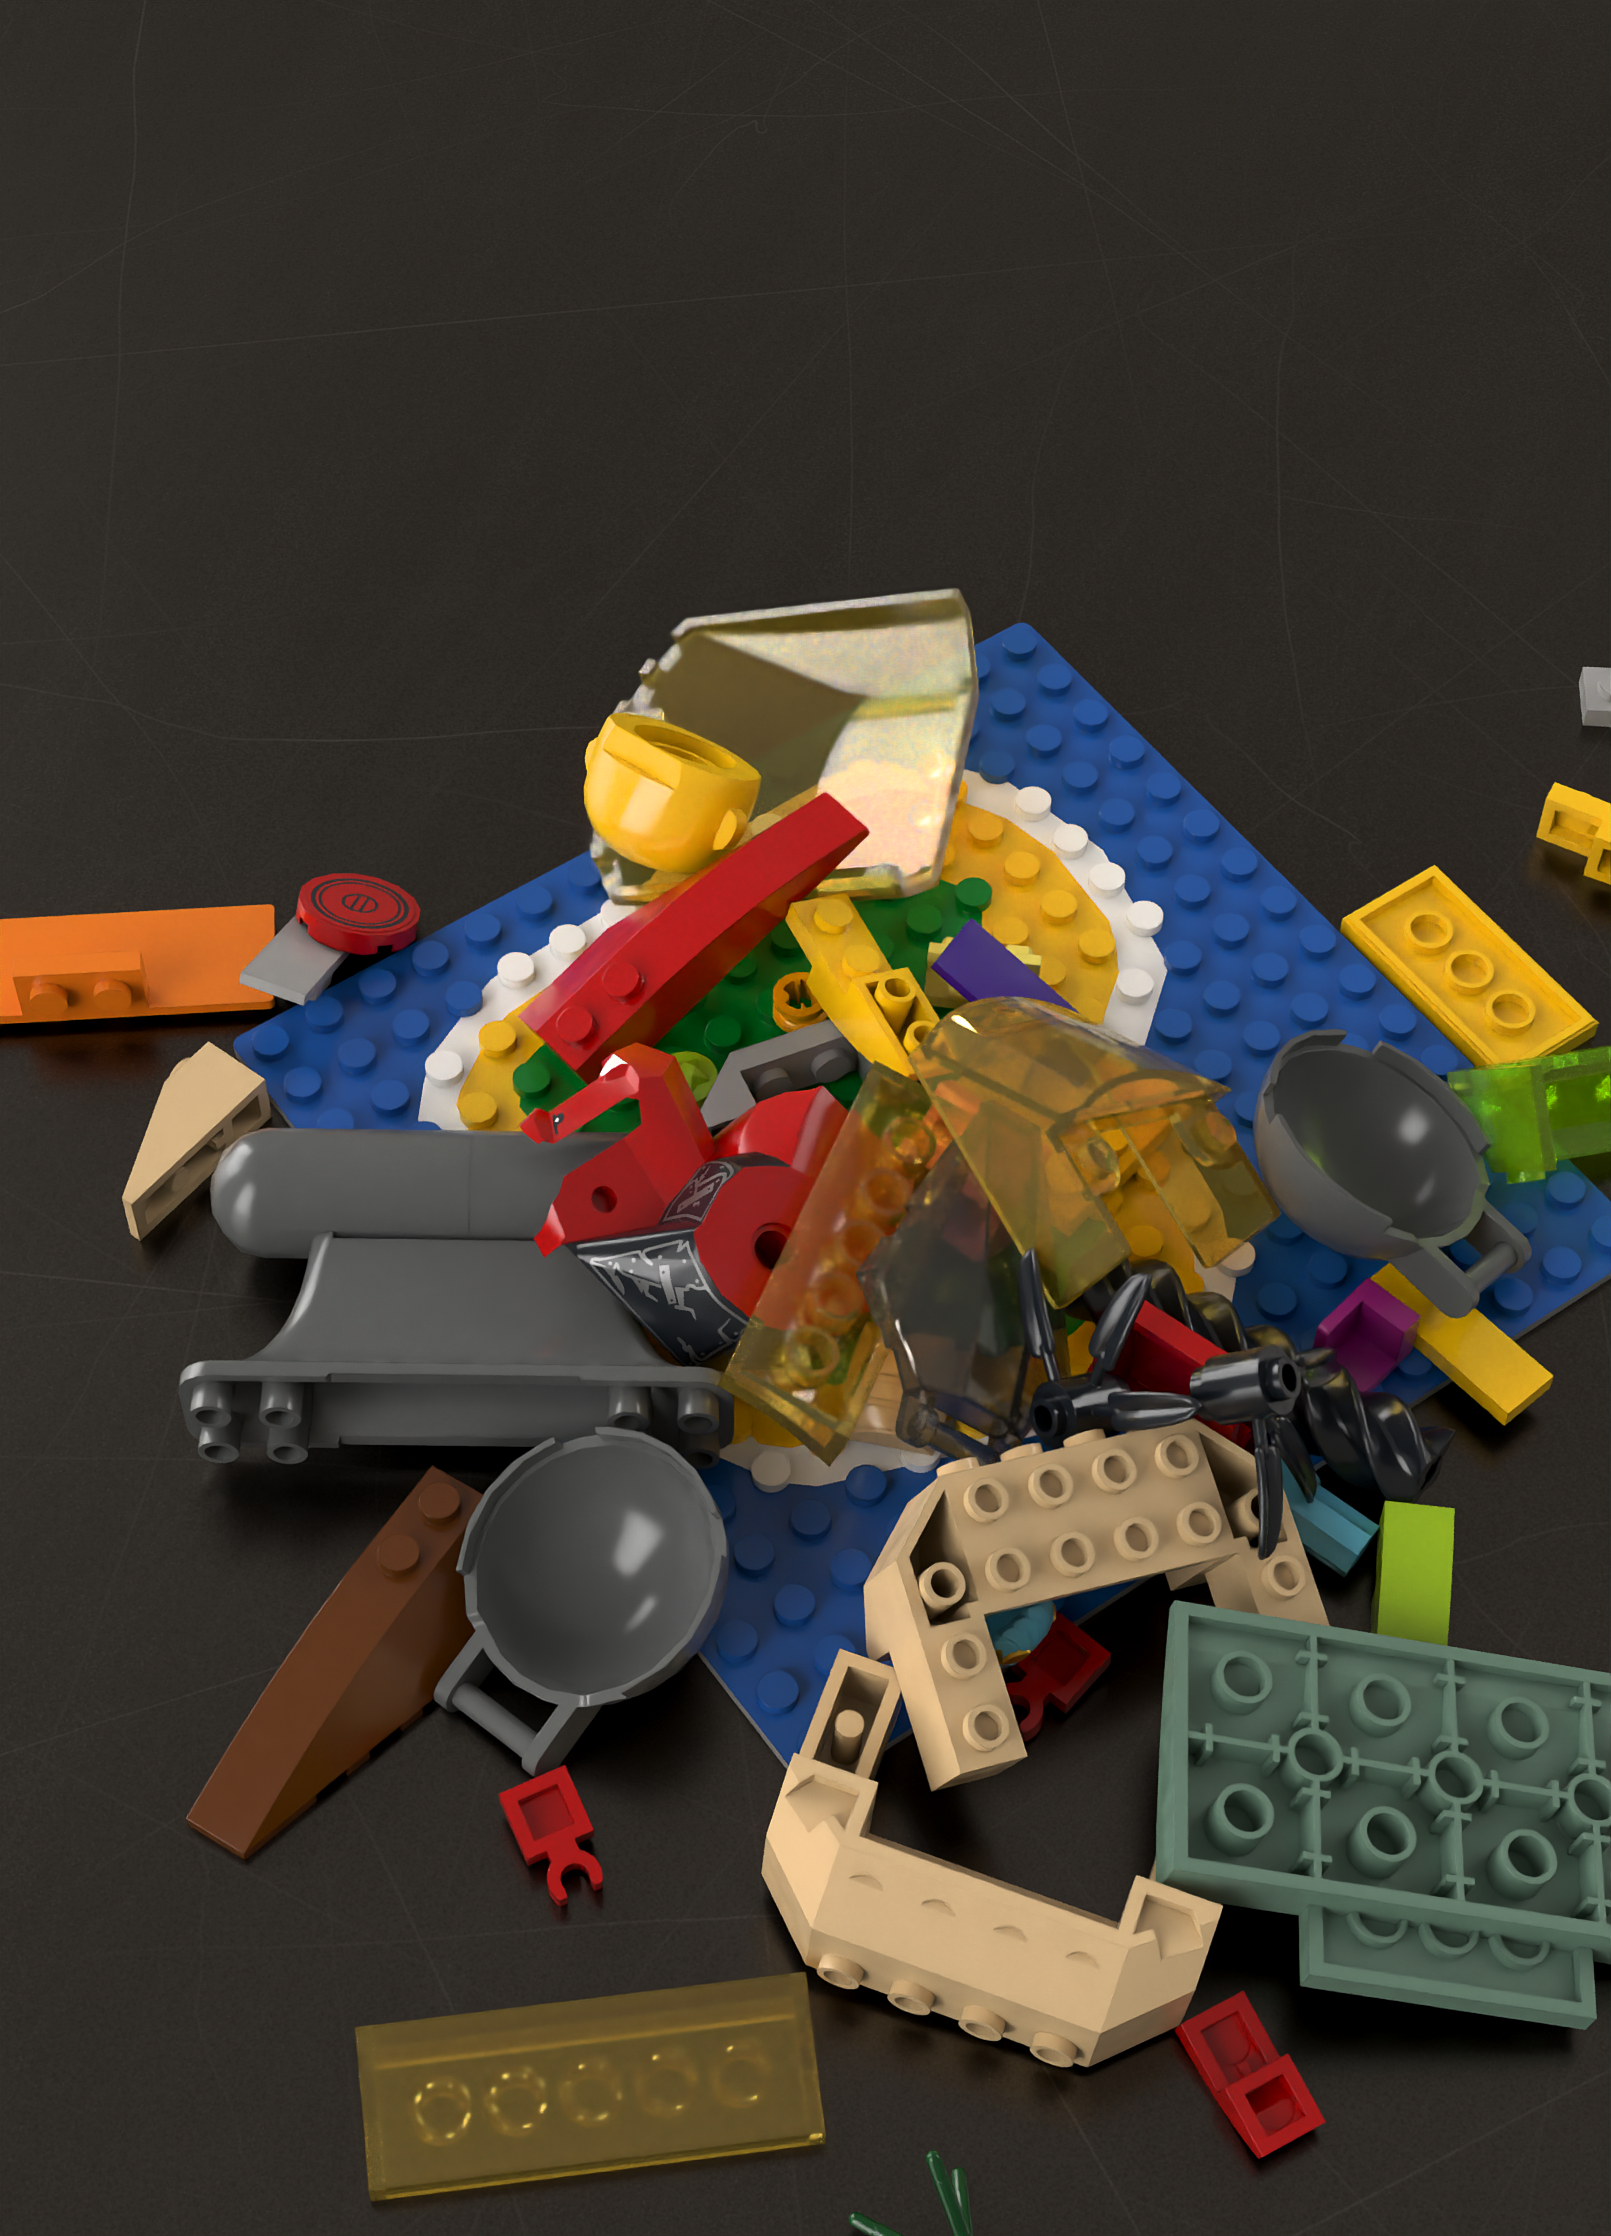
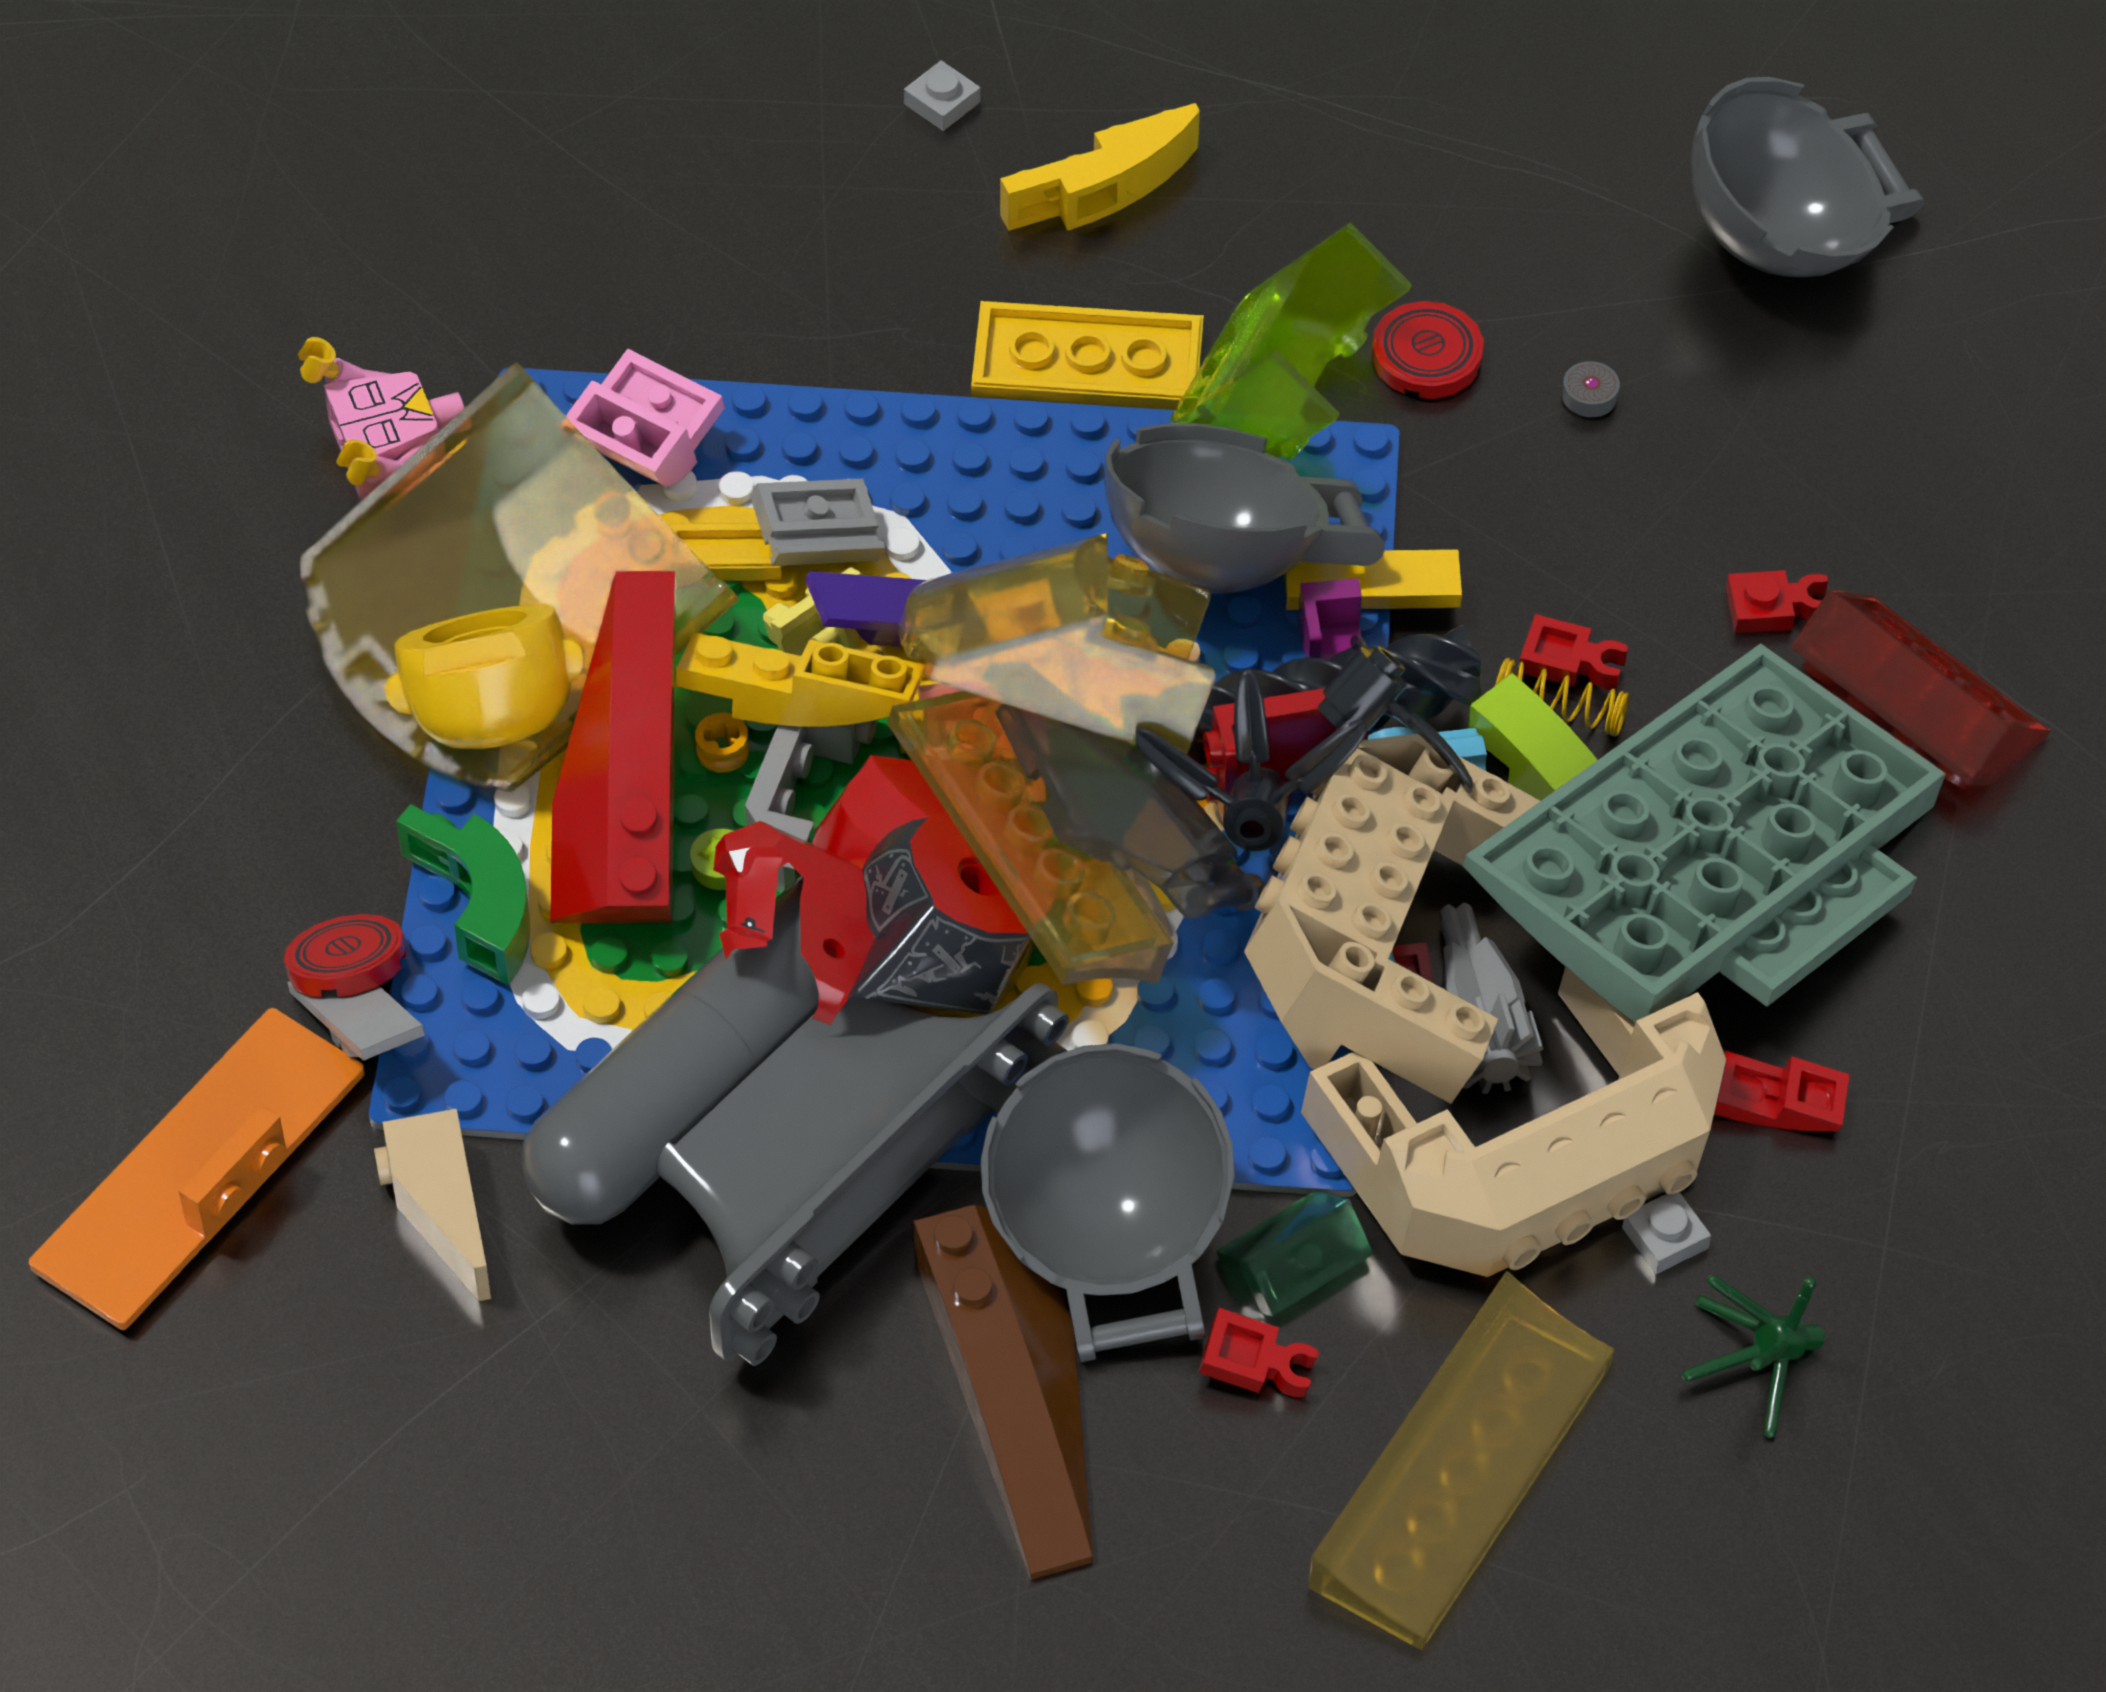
camera: 50 degrees left, 0 degrees up
none -> bright pink torso [298,337,467,500]
none -> green arch [397,804,530,985]
none -> bright pink brick [560,349,725,486]
none -> yellow tile [664,523,782,582]
none -> light grey plate [750,479,886,566]
none -> clear green panel [1216,1191,1374,1316]
none -> light grey piece [1440,903,1543,1094]
none -> yellow piece [1495,658,1630,737]
none -> red plate [1519,614,1629,690]
none -> light grey plate [1622,1192,1711,1274]

